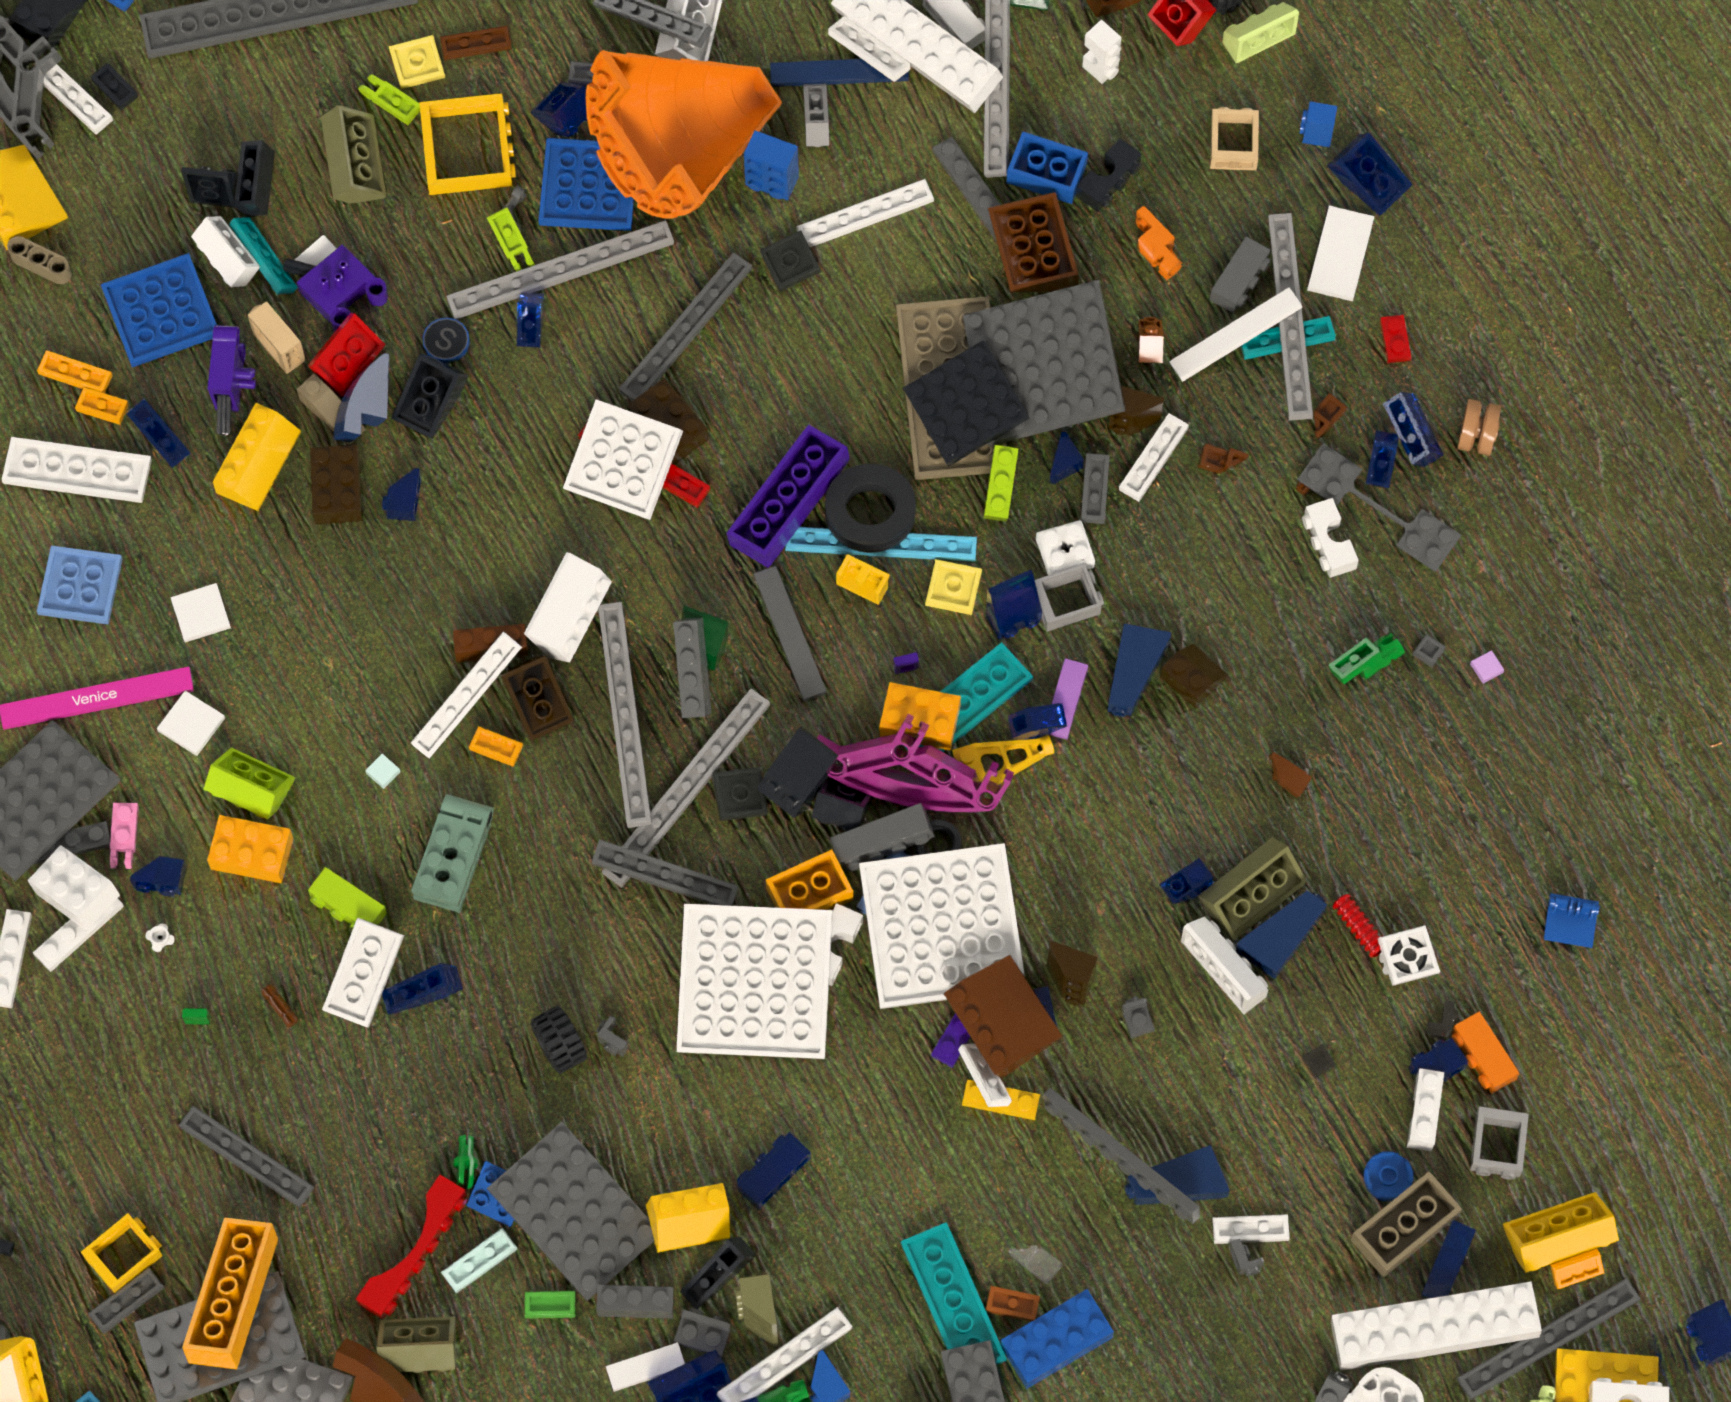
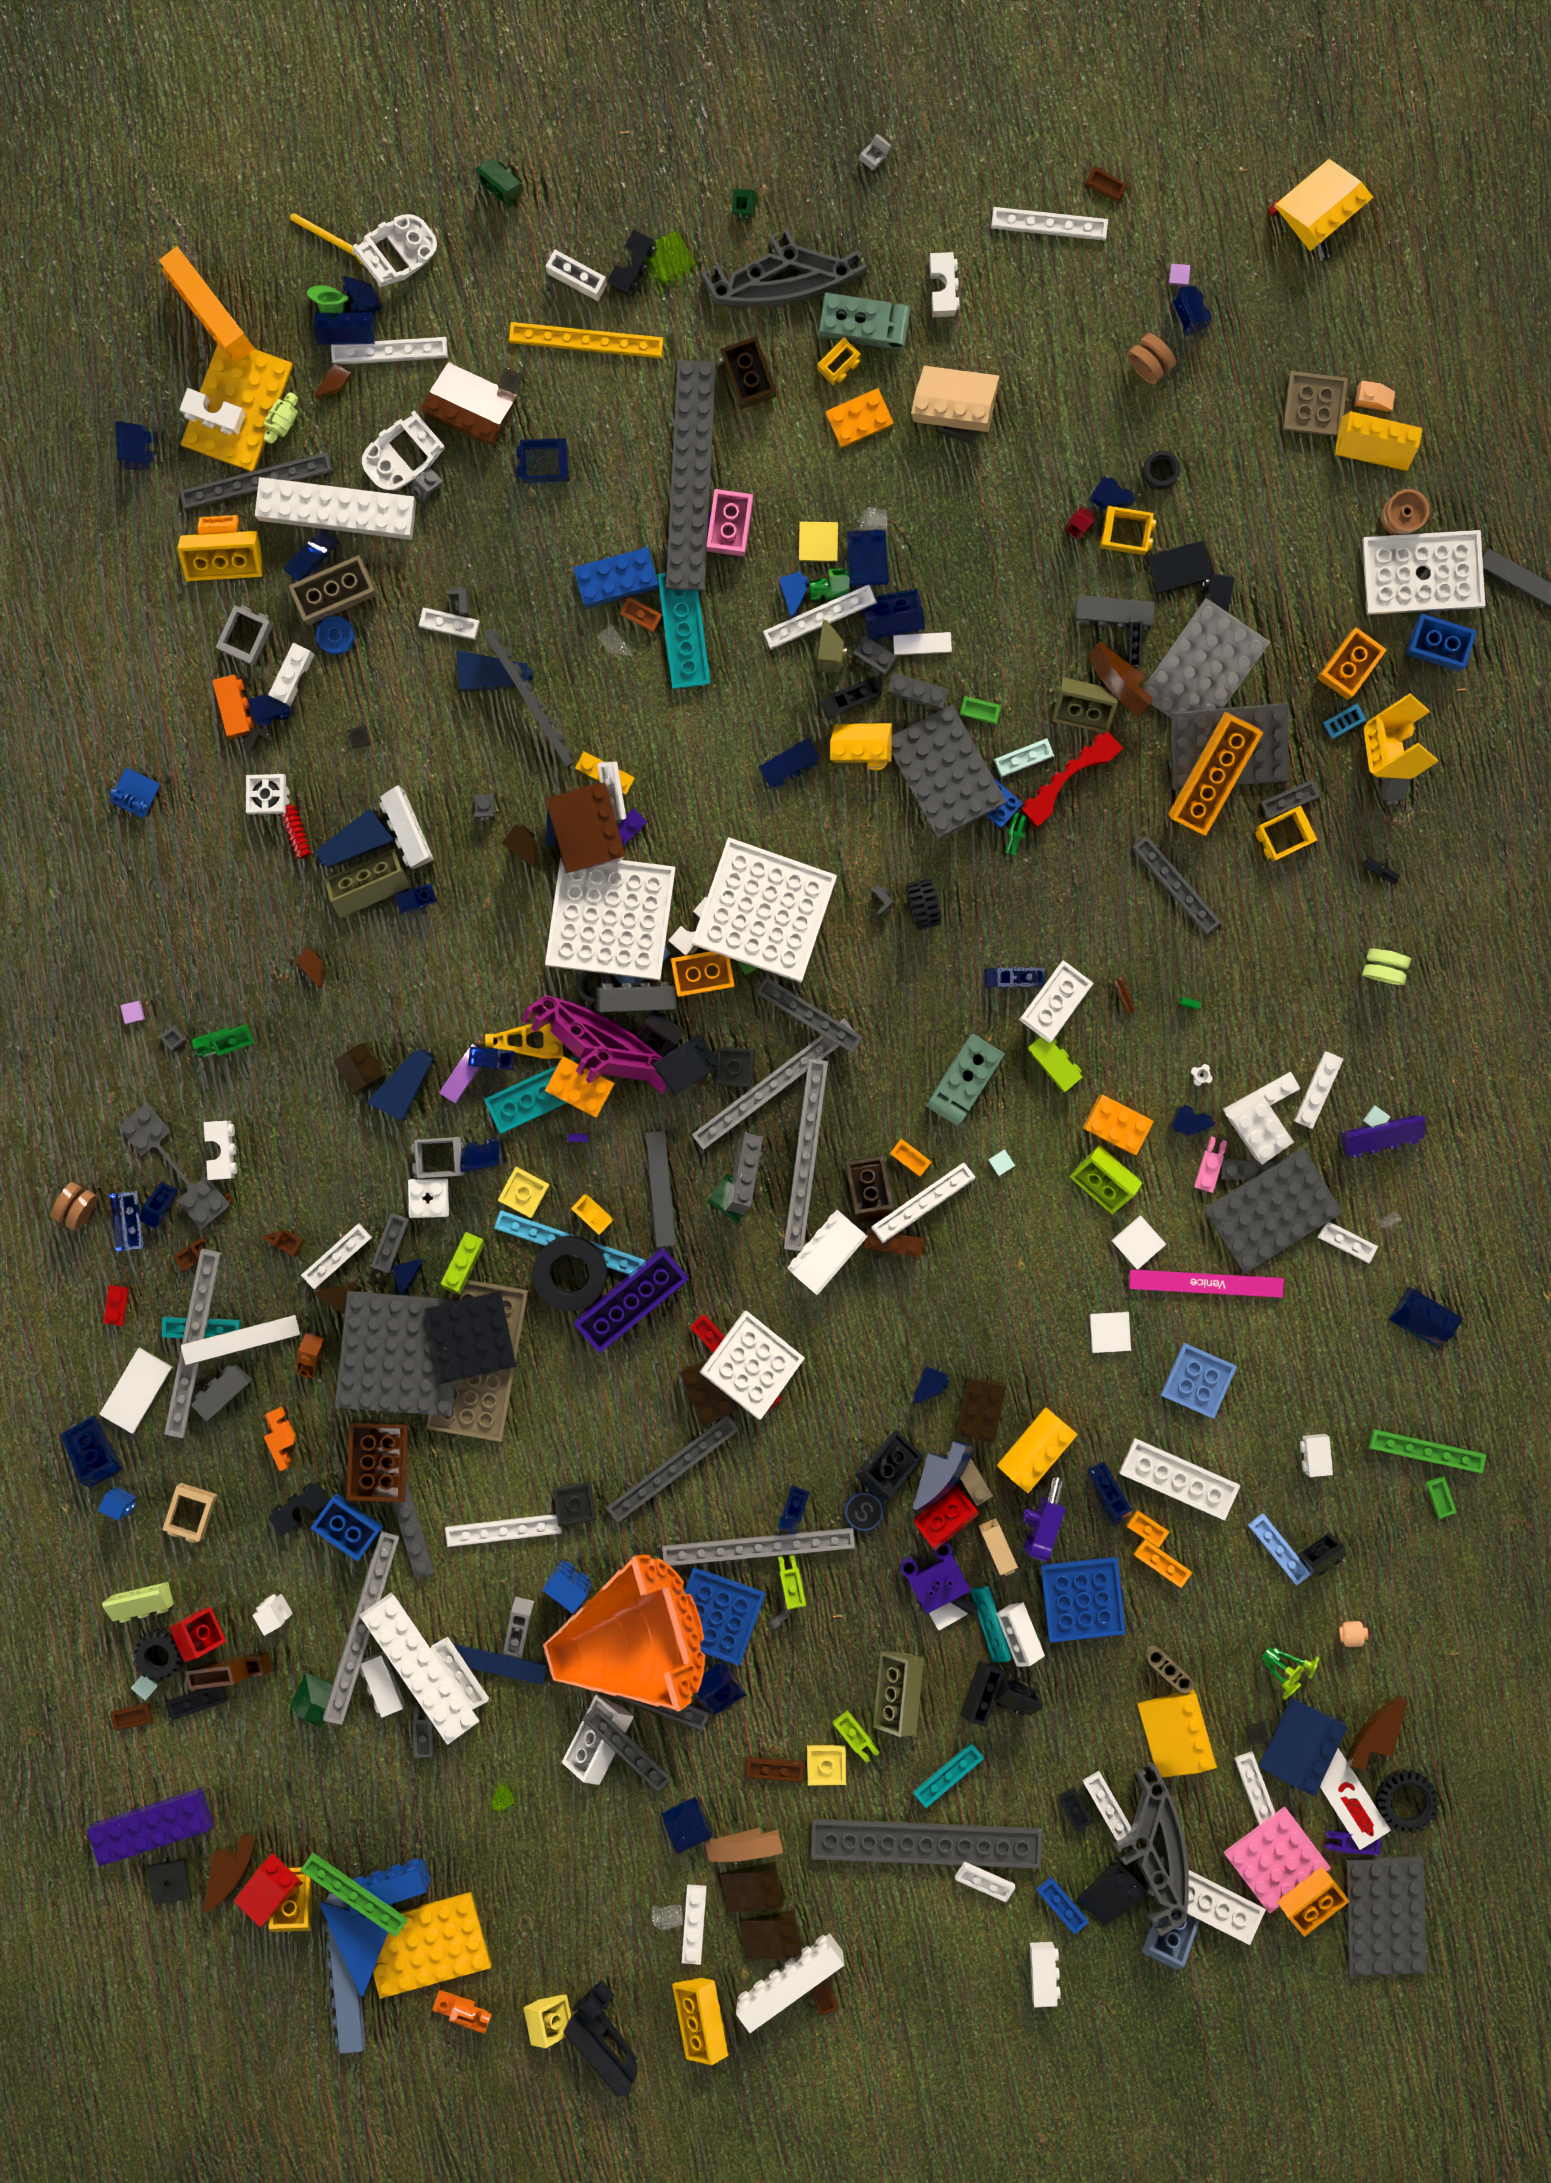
camera: 160 degrees left, 20 degrees up
yellow window [419,93,516,195] -> none
none -> teal plate [913,1742,984,1808]

